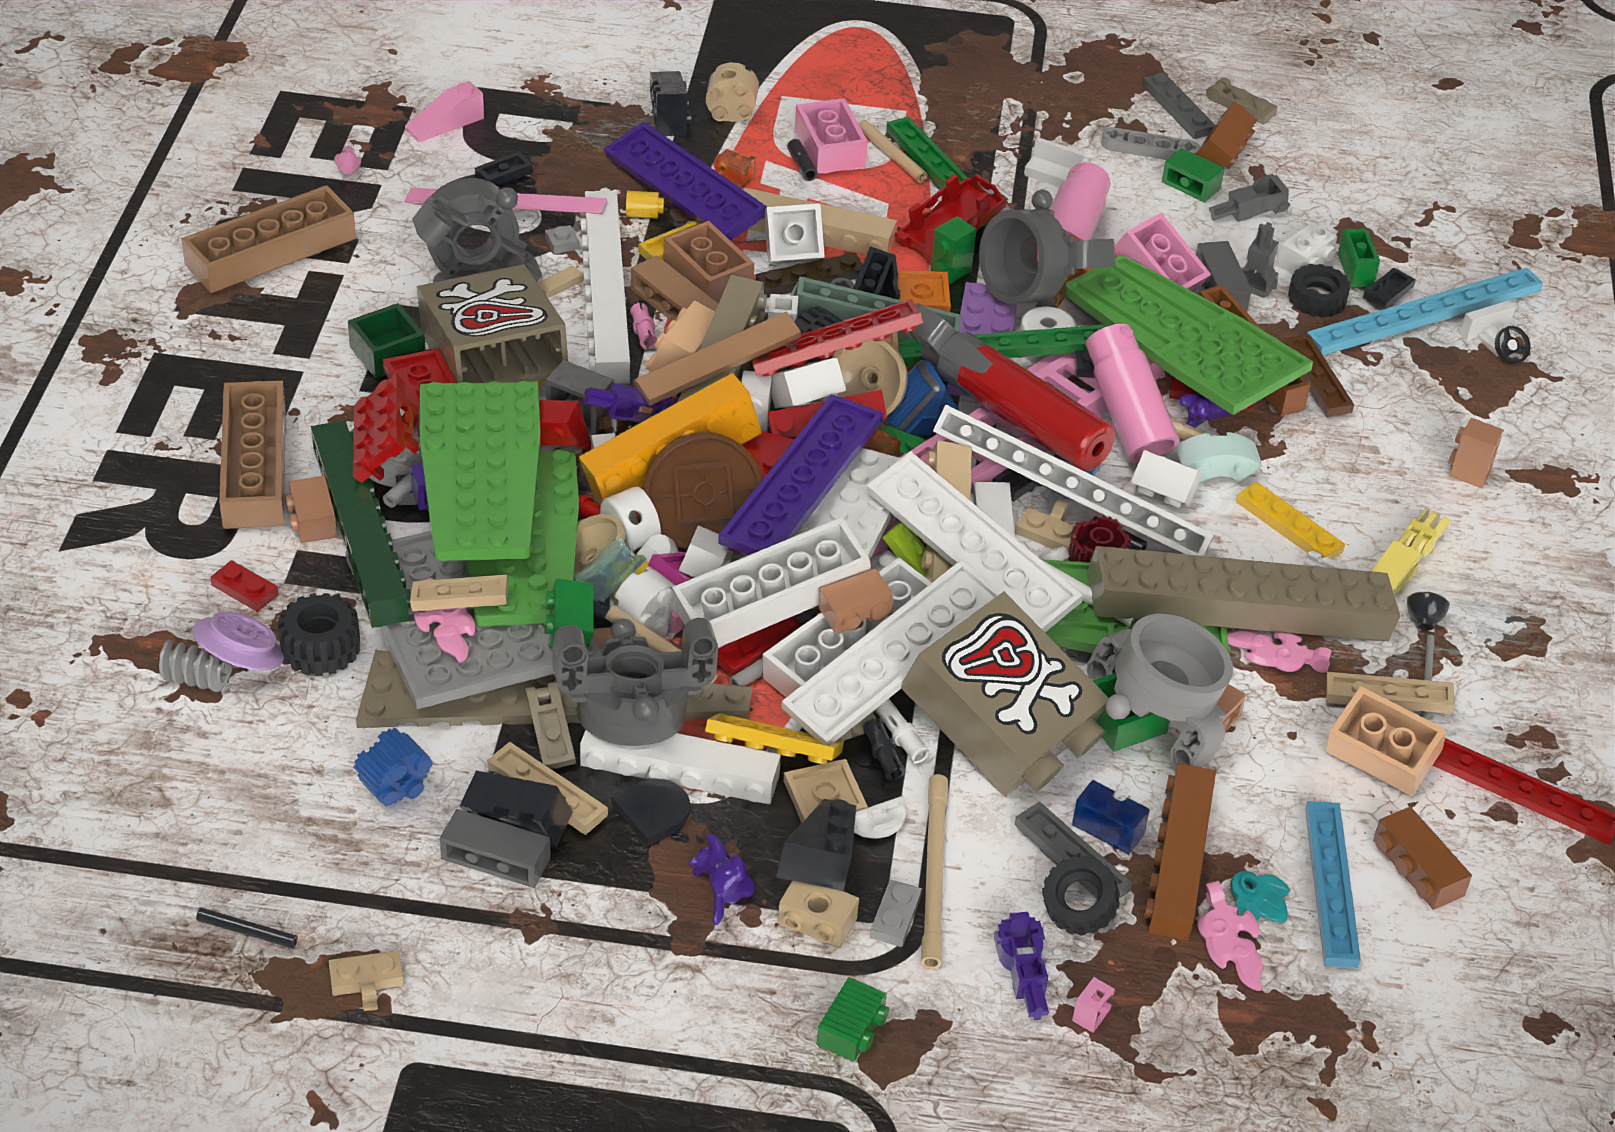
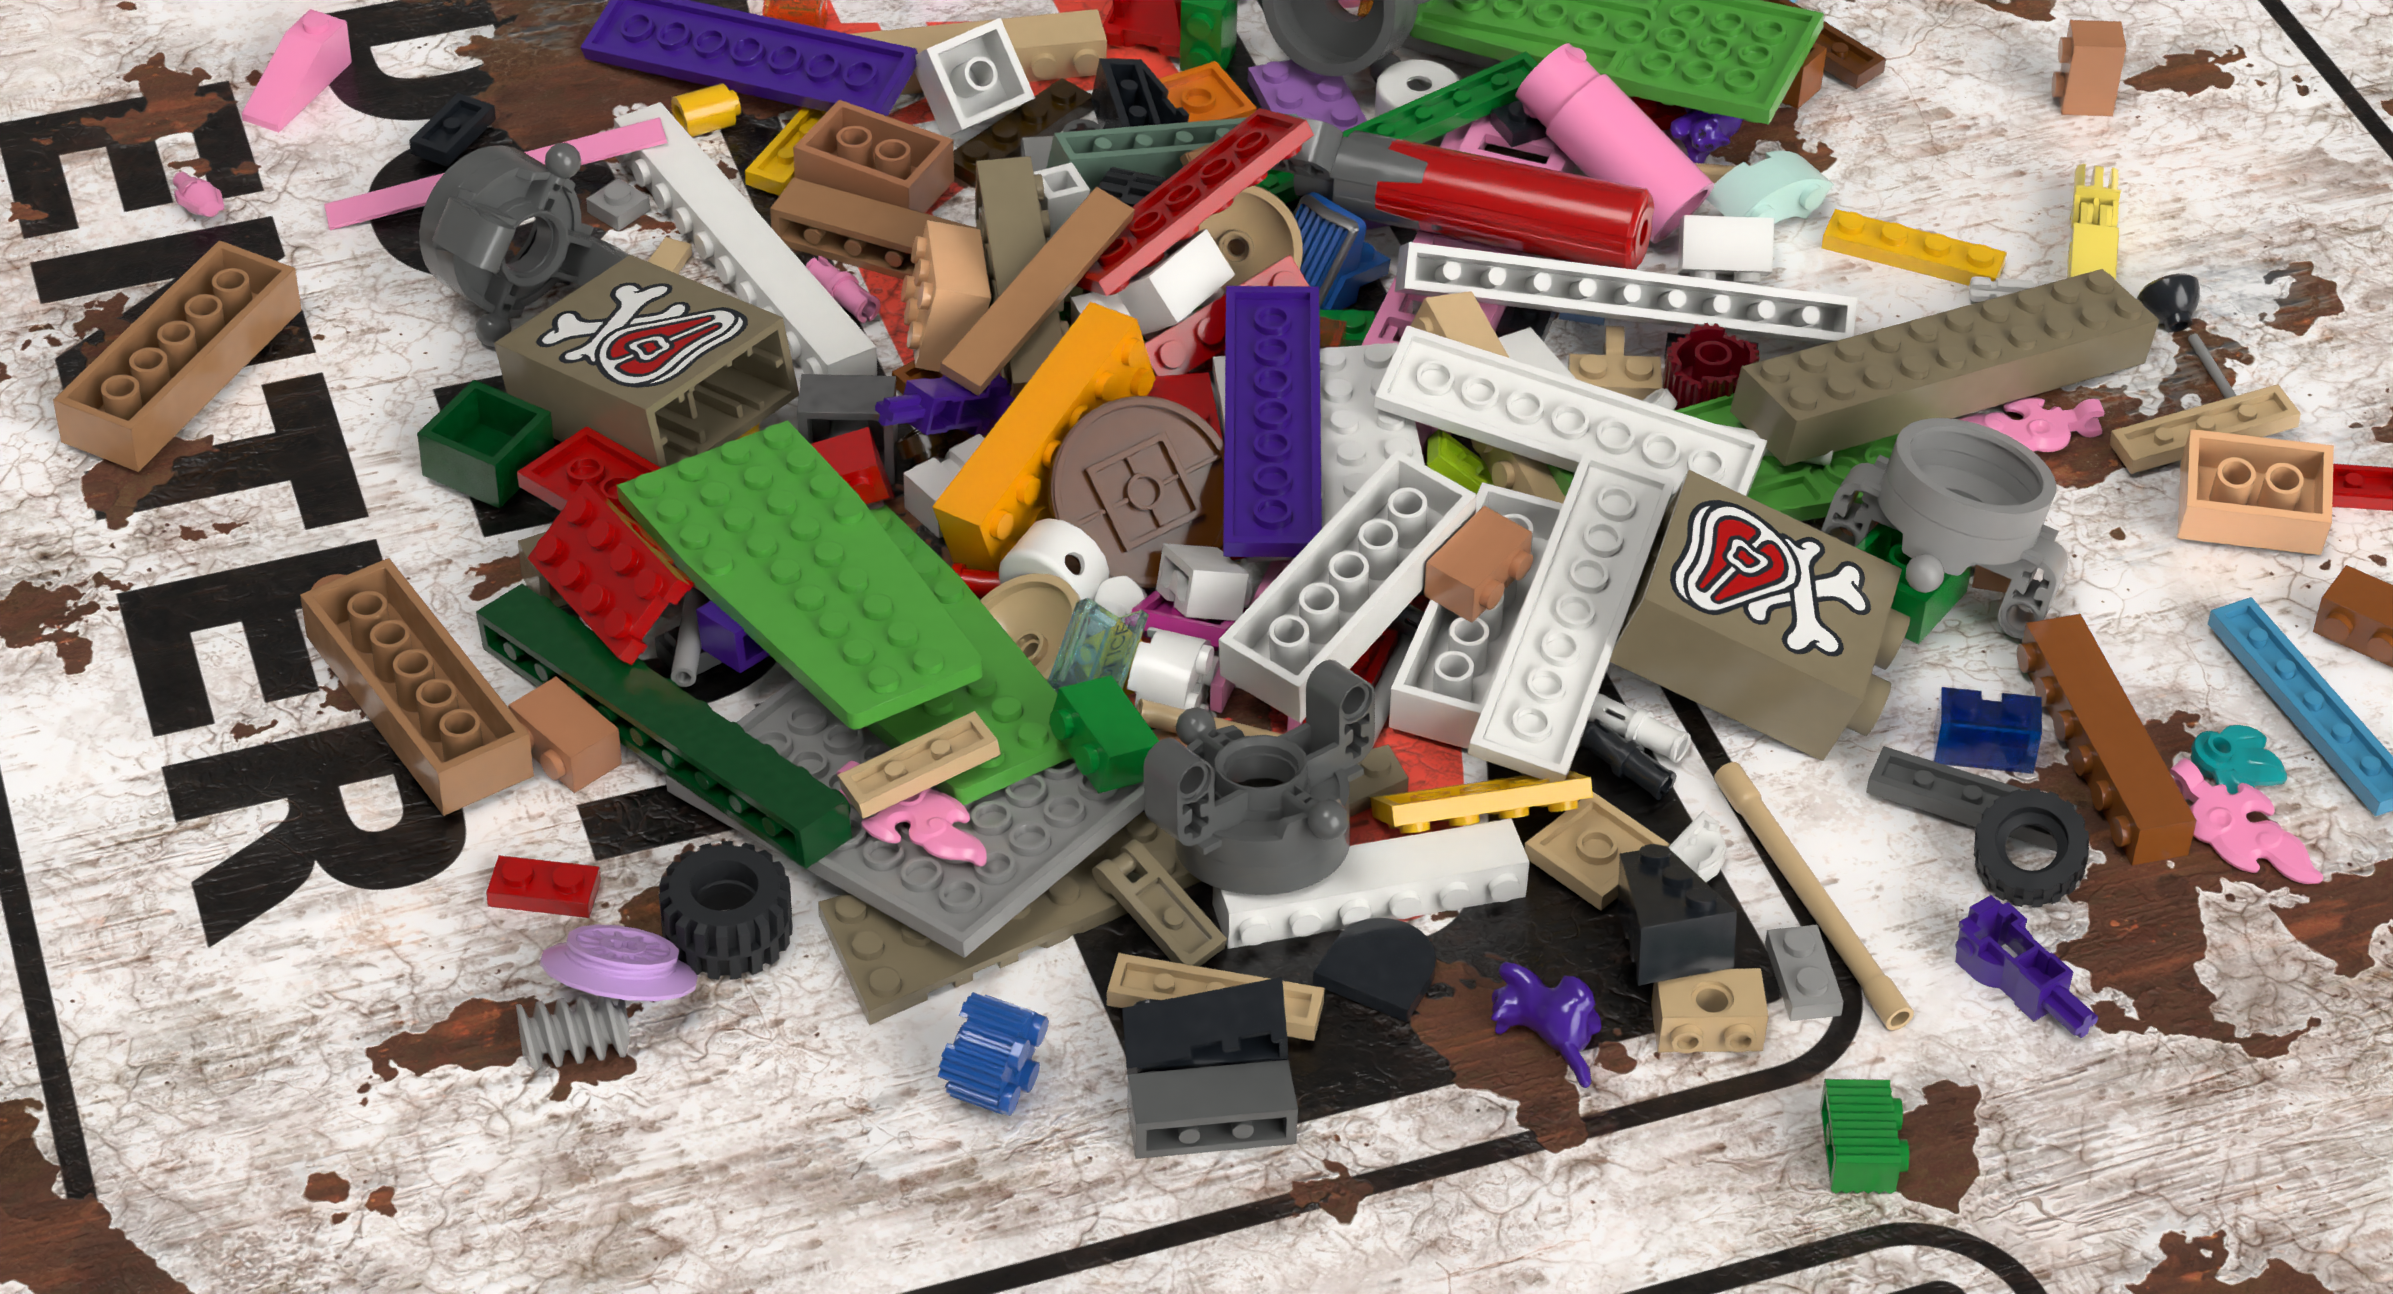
camera: 25 degrees left, 0 degrees up
bright pink piece [1072,977,1115,1033] -> none

